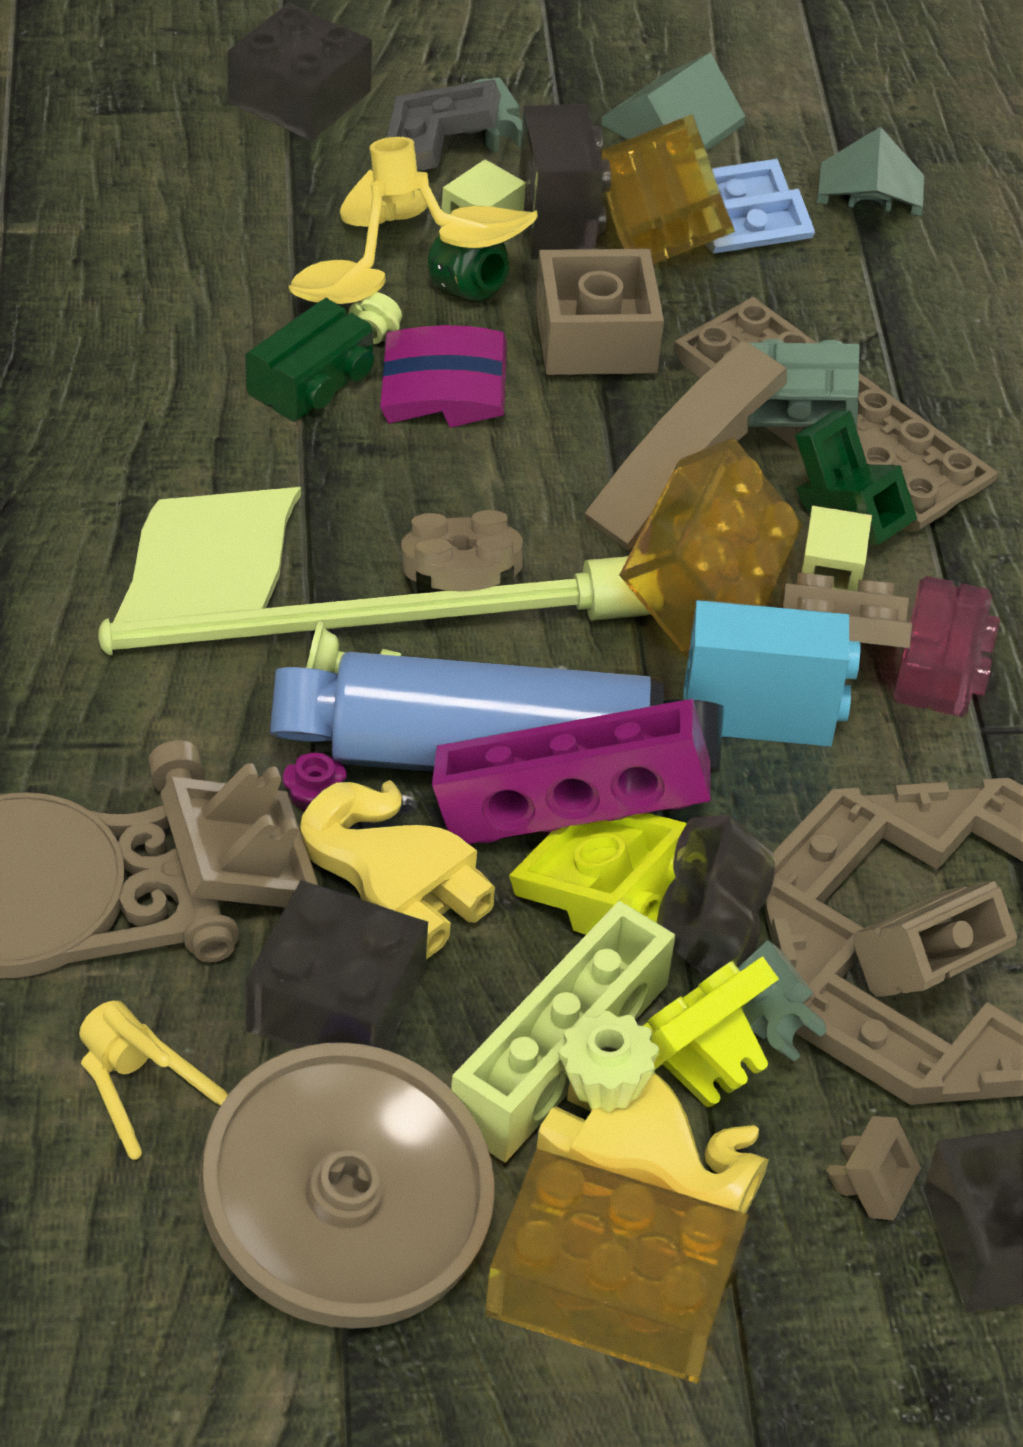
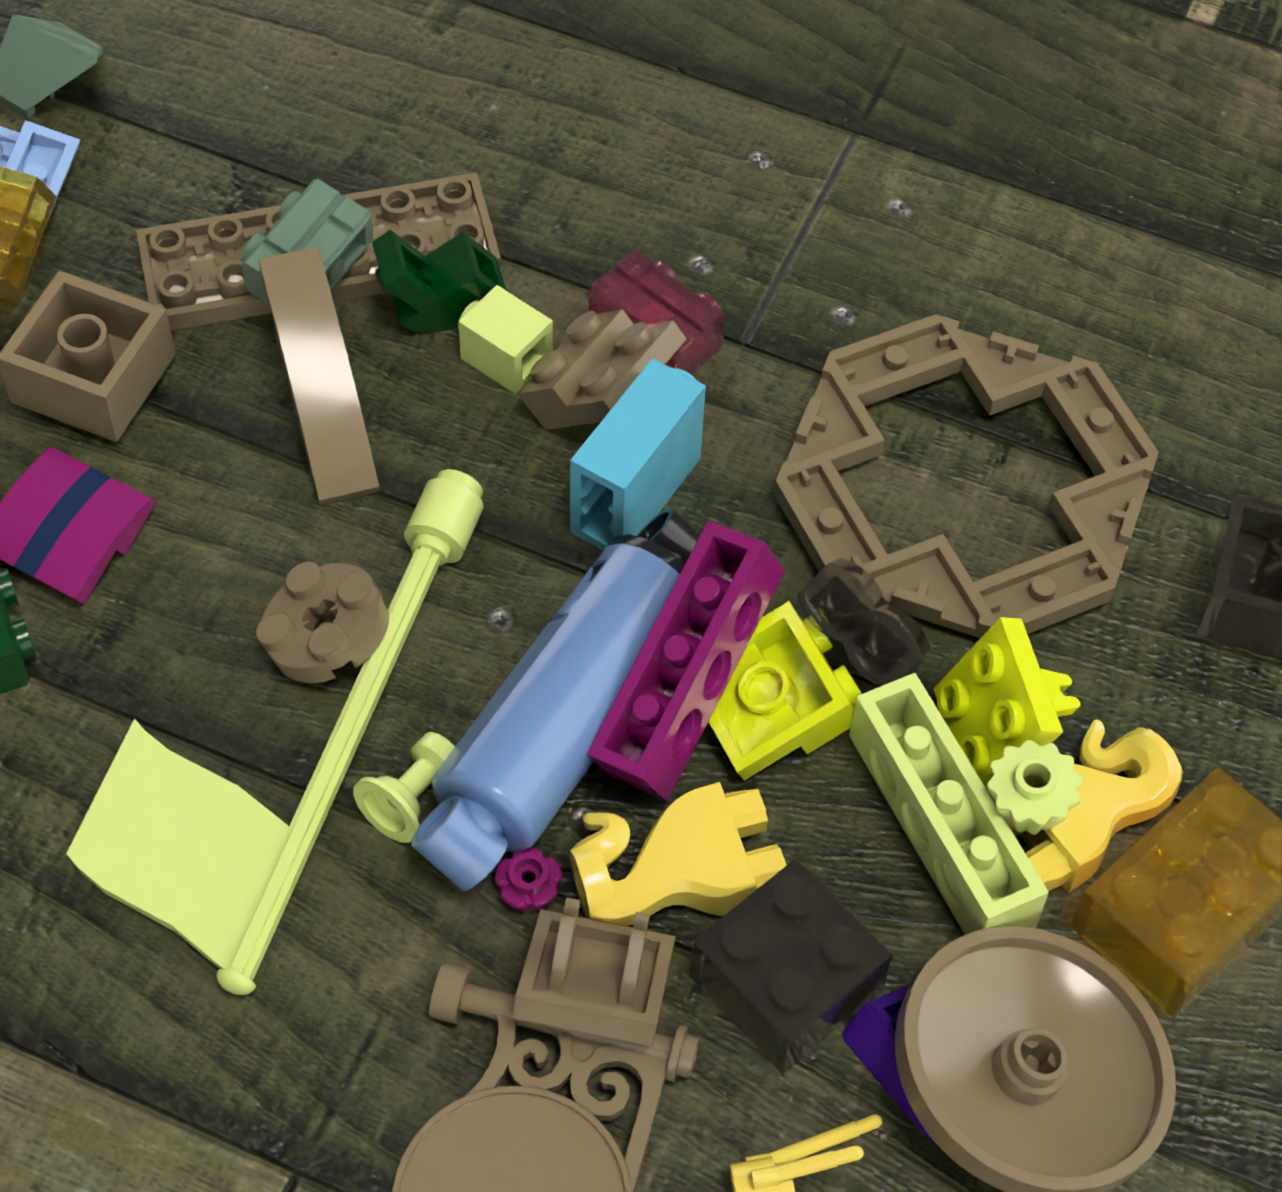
camera: 60 degrees left, 10 degrees up
clear yellow brick [619,437,802,658] -> none
sand green plate [738,940,827,1062] -> none
dark tan tile [826,1116,921,1220] -> none
dark tan brick [852,881,1018,998] -> none

